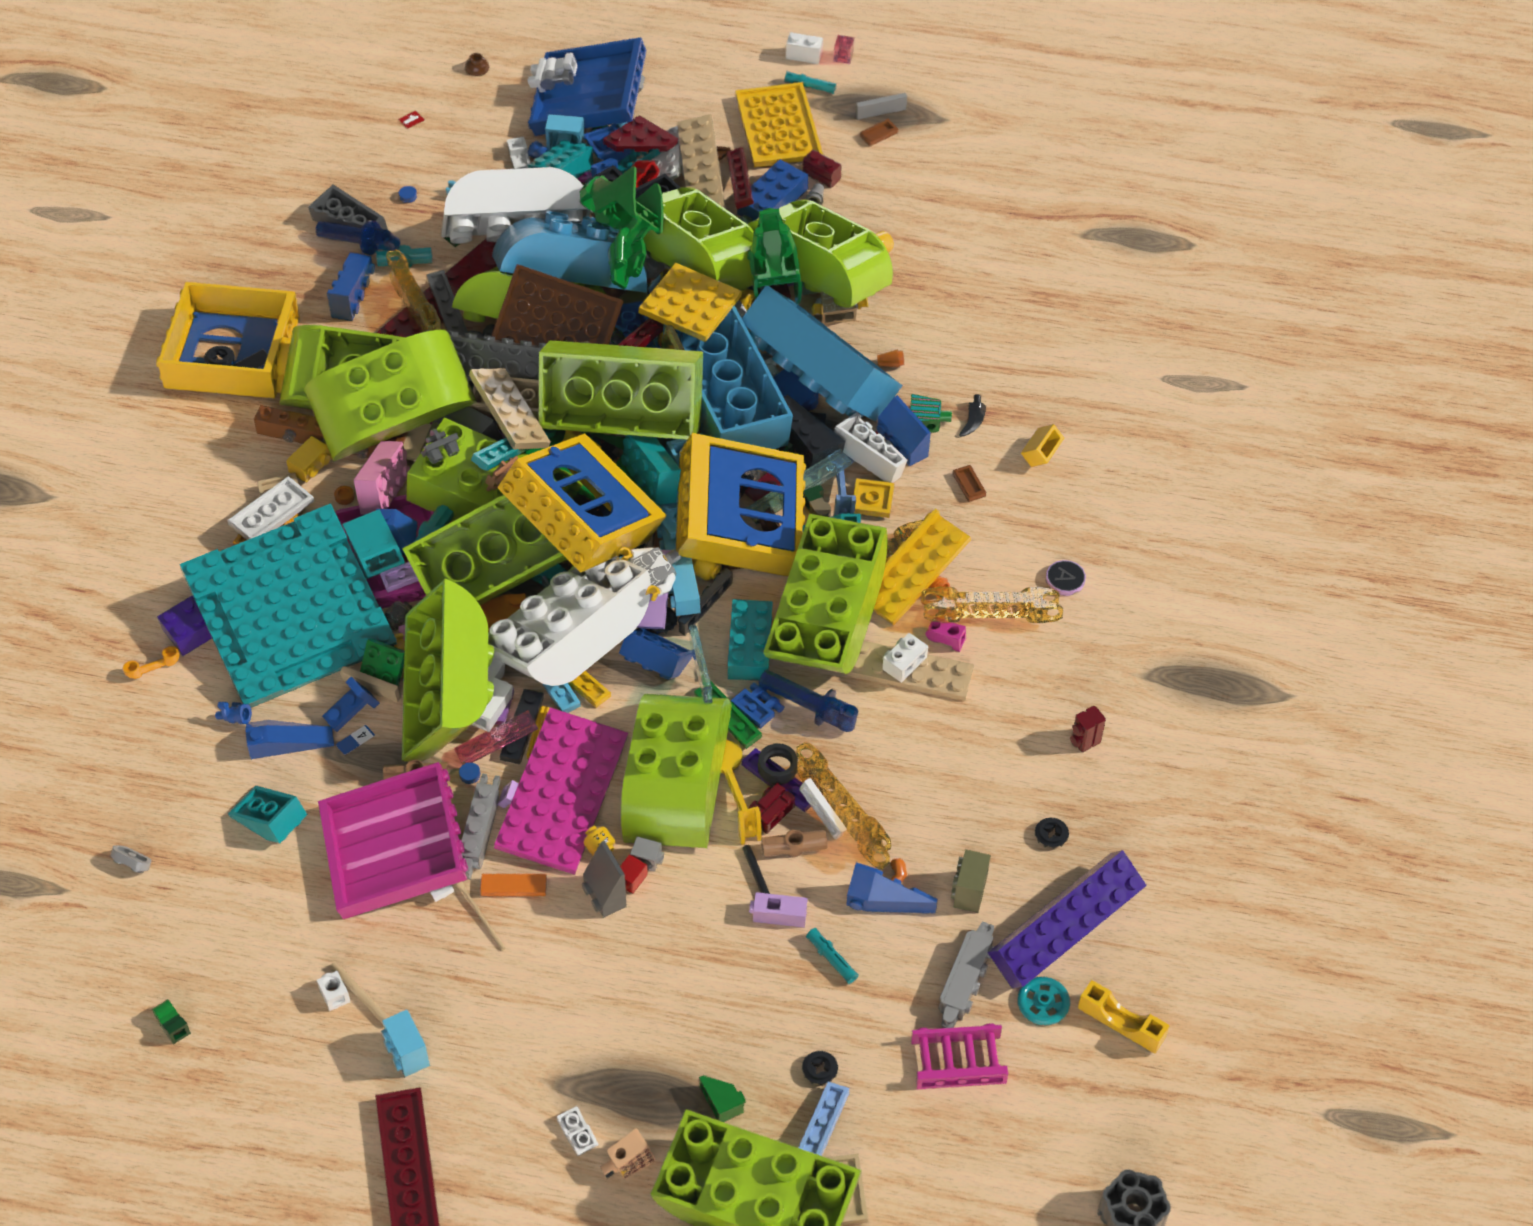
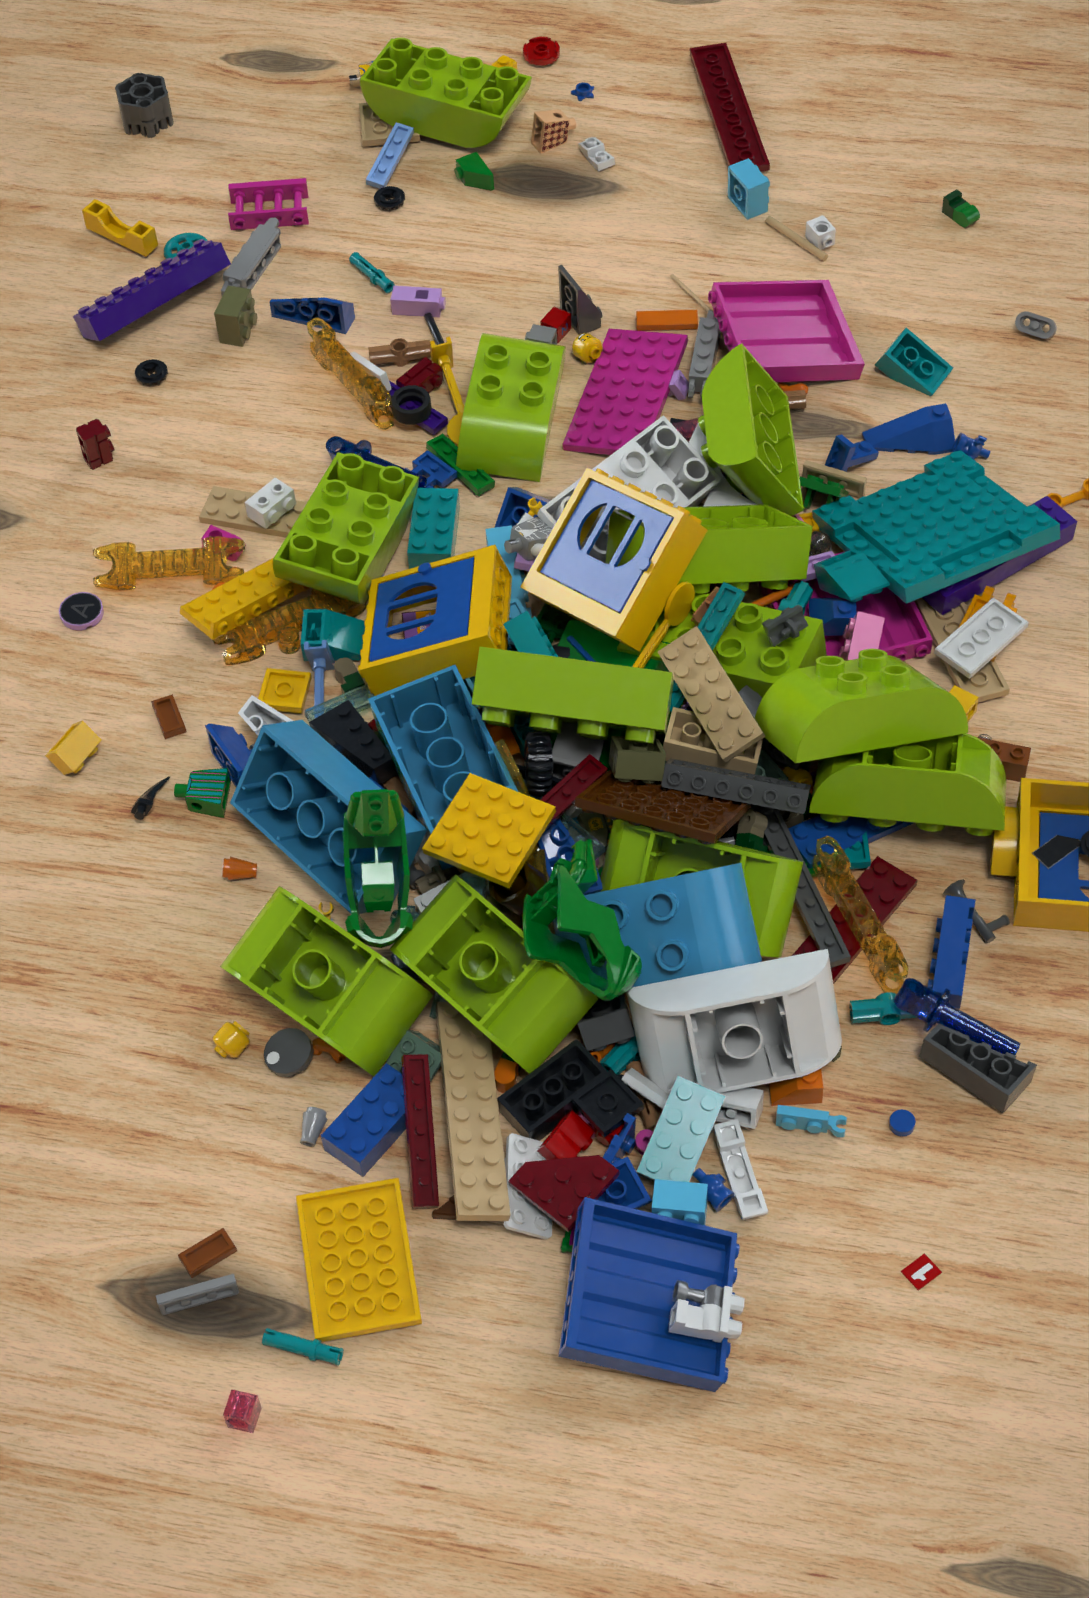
camera: 175 degrees left, 0 degrees up
sticker [336,725,375,755] -> none
reddish brown piece [465,53,489,76] -> none
clear light blue tile [689,625,712,705] -> none
white brick [786,32,823,64] -> none
dark red brick [802,150,842,188] -> none
orange arm [890,858,907,883] -> none
none -> dark grey piece [943,879,1010,943]

